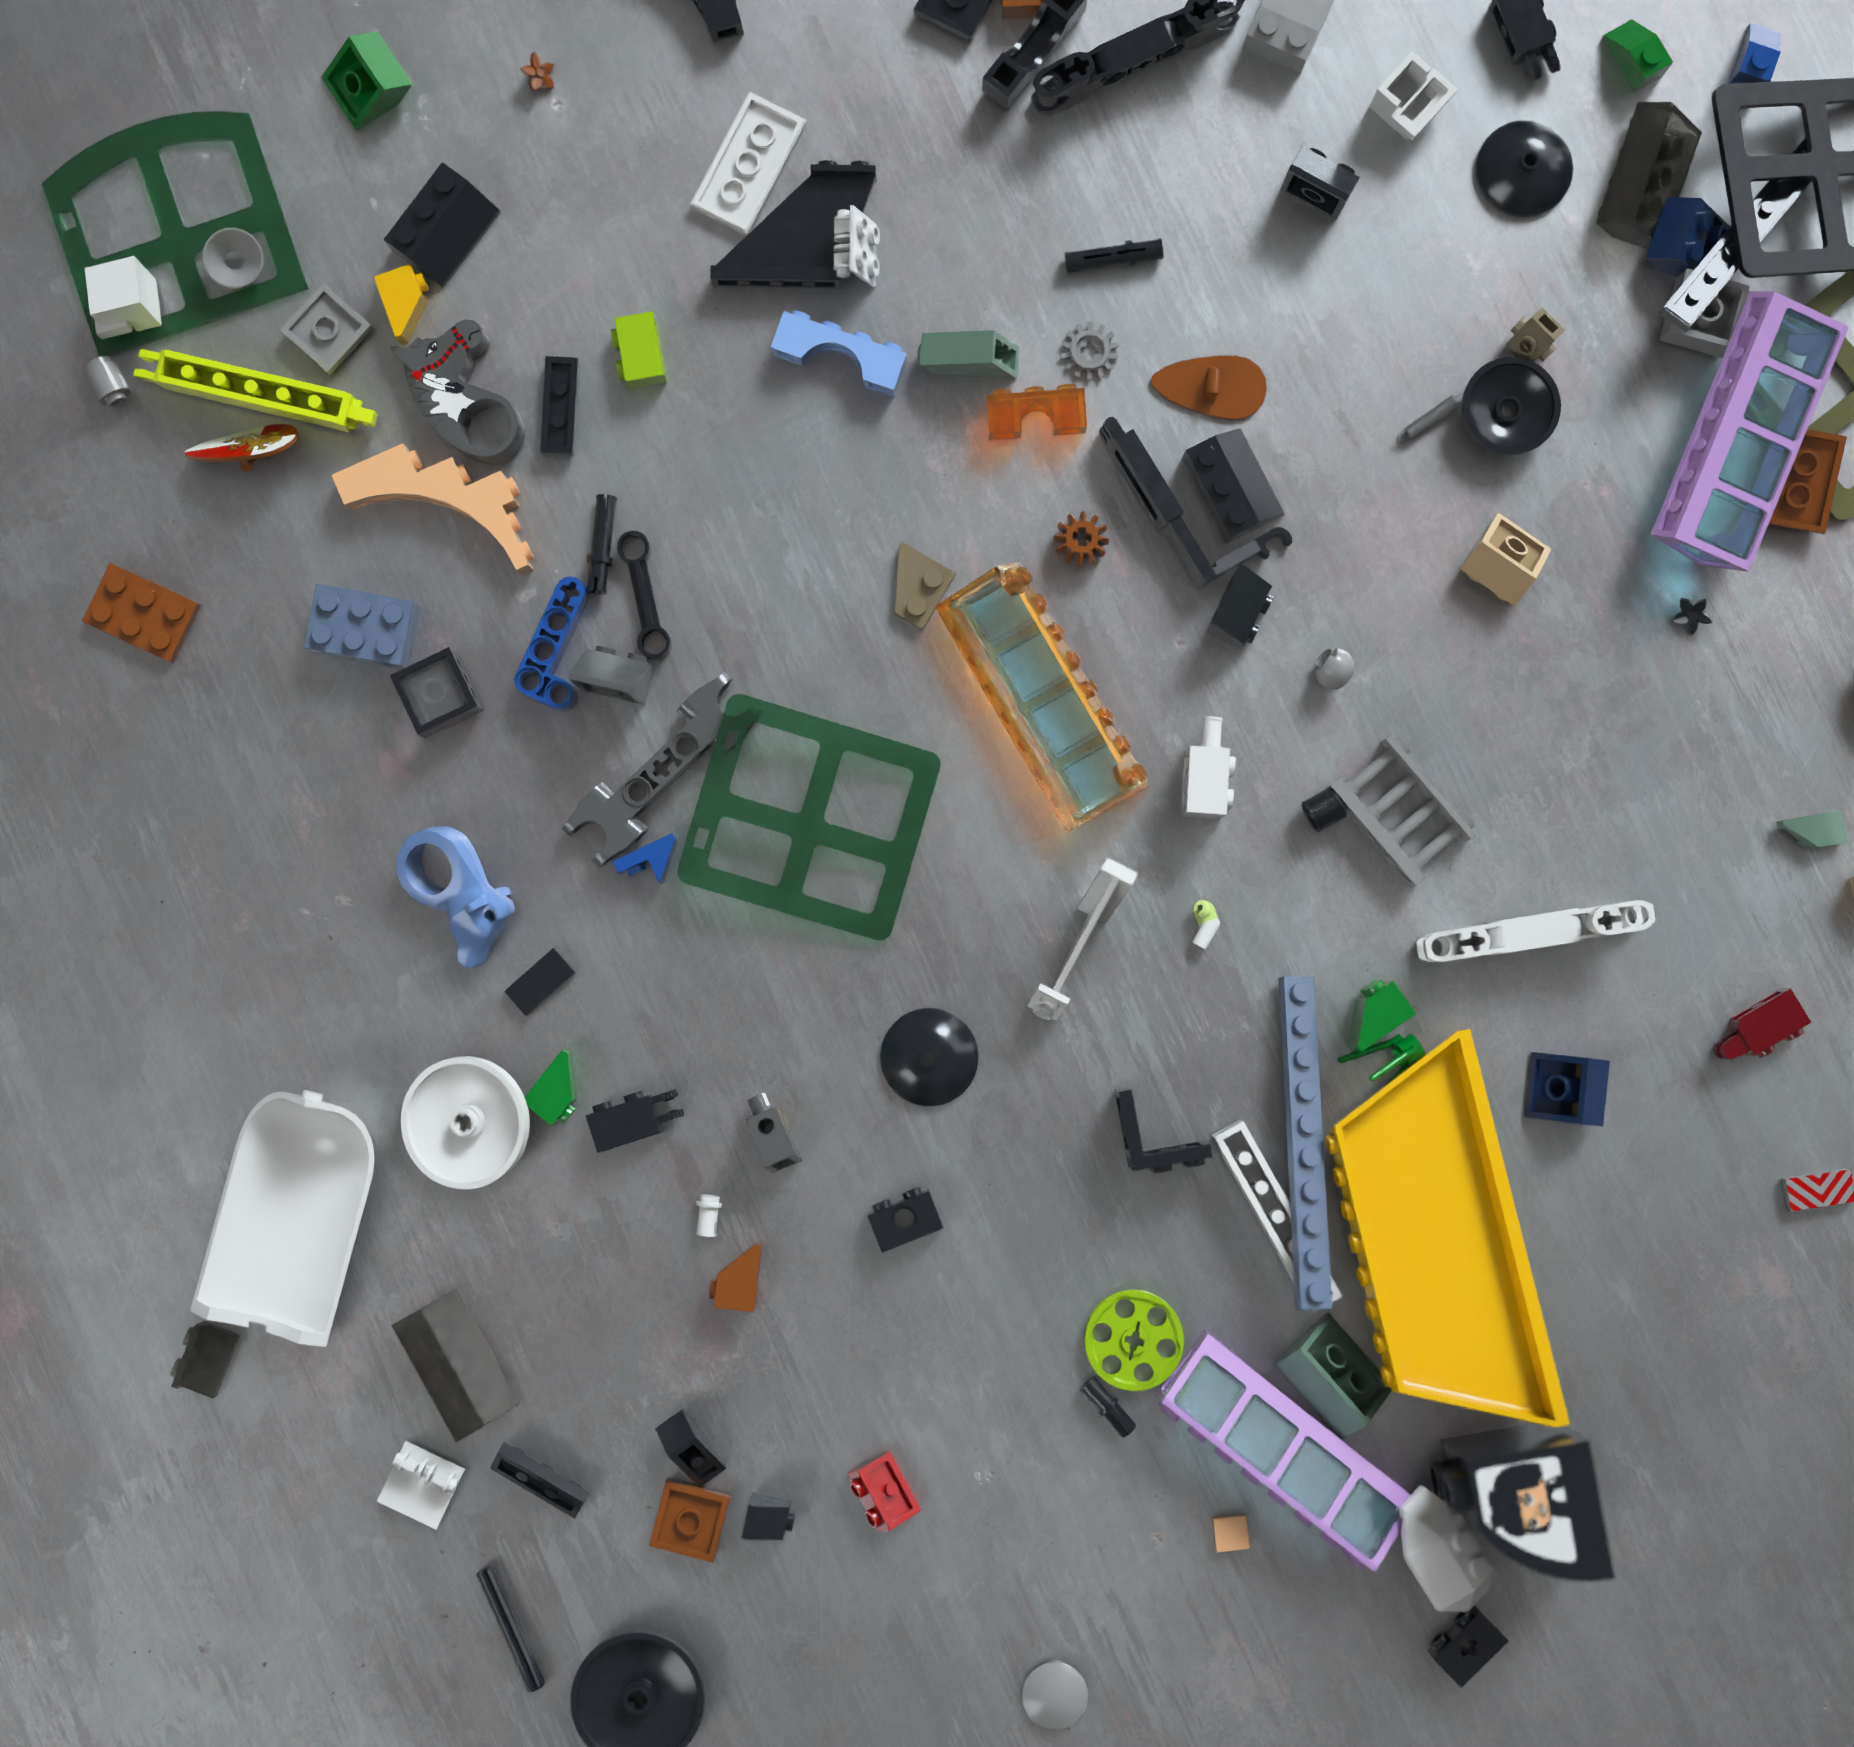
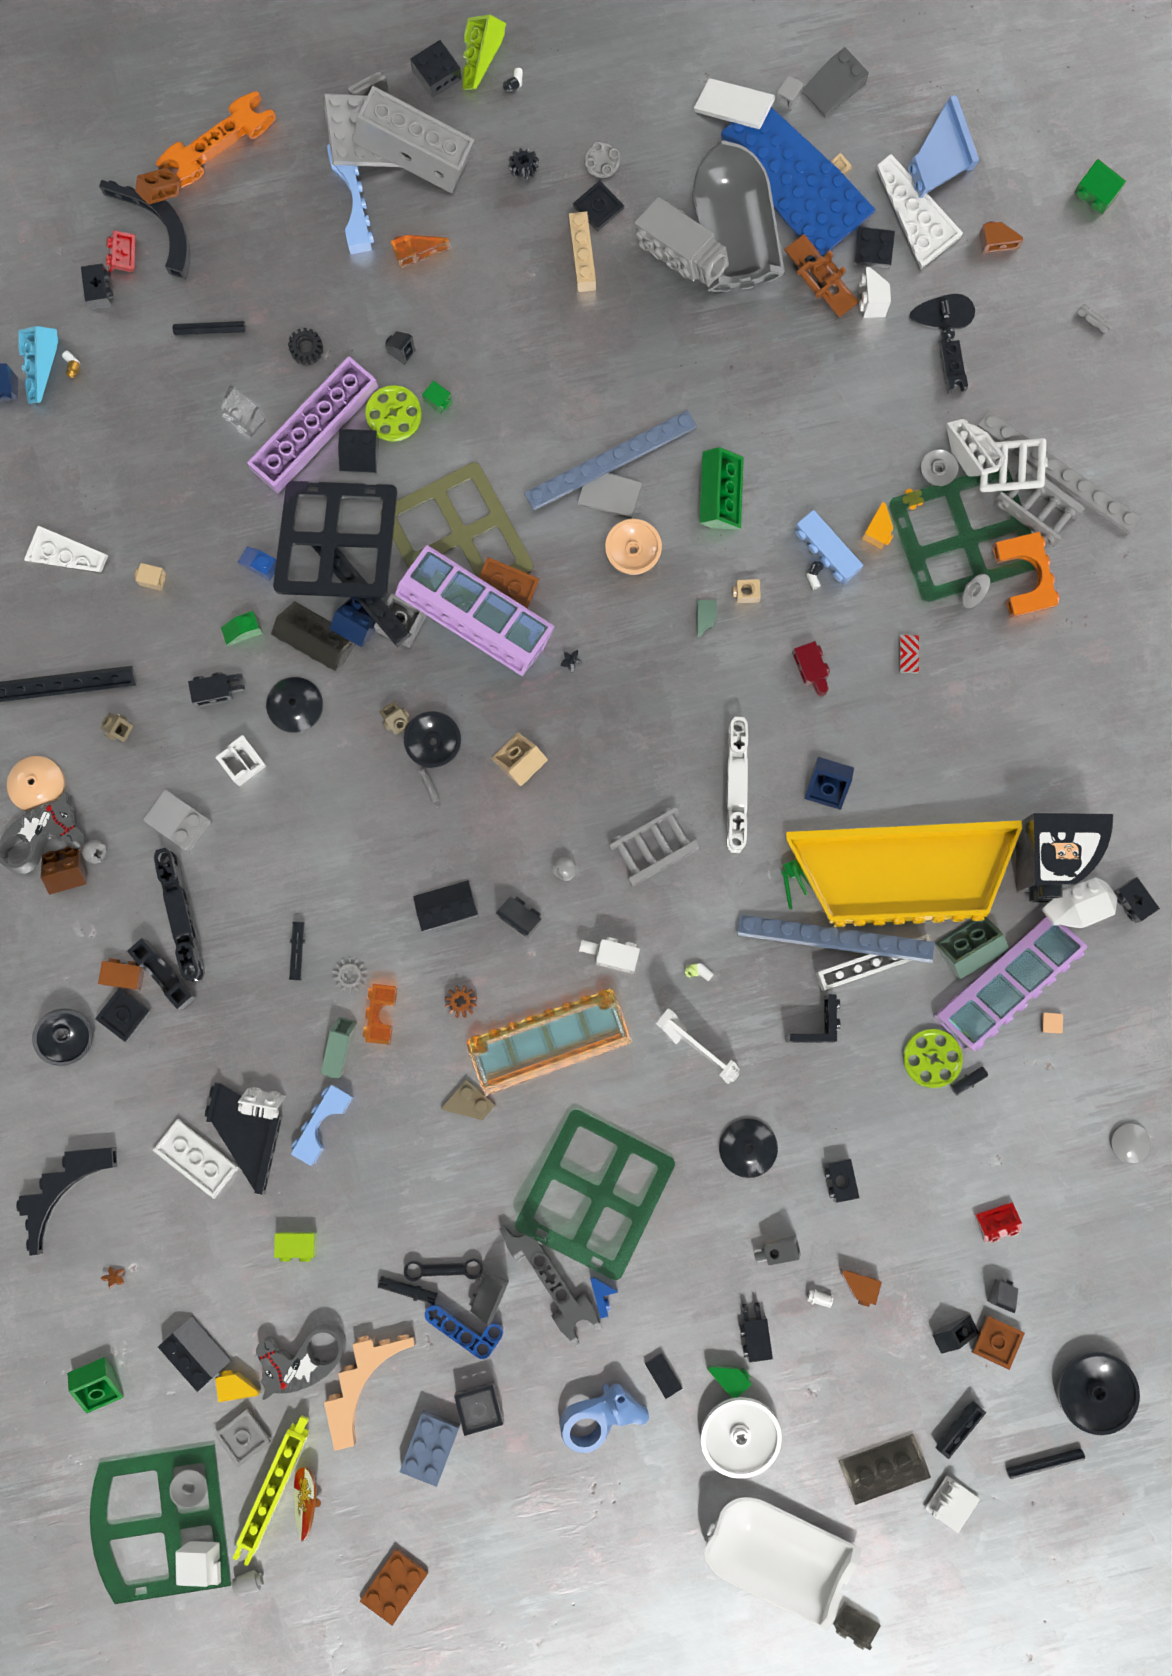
camera: 85 degrees left, 5 degrees down
black plate [540,356,580,457] -> none
black hinge [1099,417,1292,589] -> none
dark orange shield [1151,355,1267,420] -> none
black slope [1280,146,1360,221] -> none
black piece [1301,787,1346,833] -> none
green slope [1348,979,1416,1052] -> none

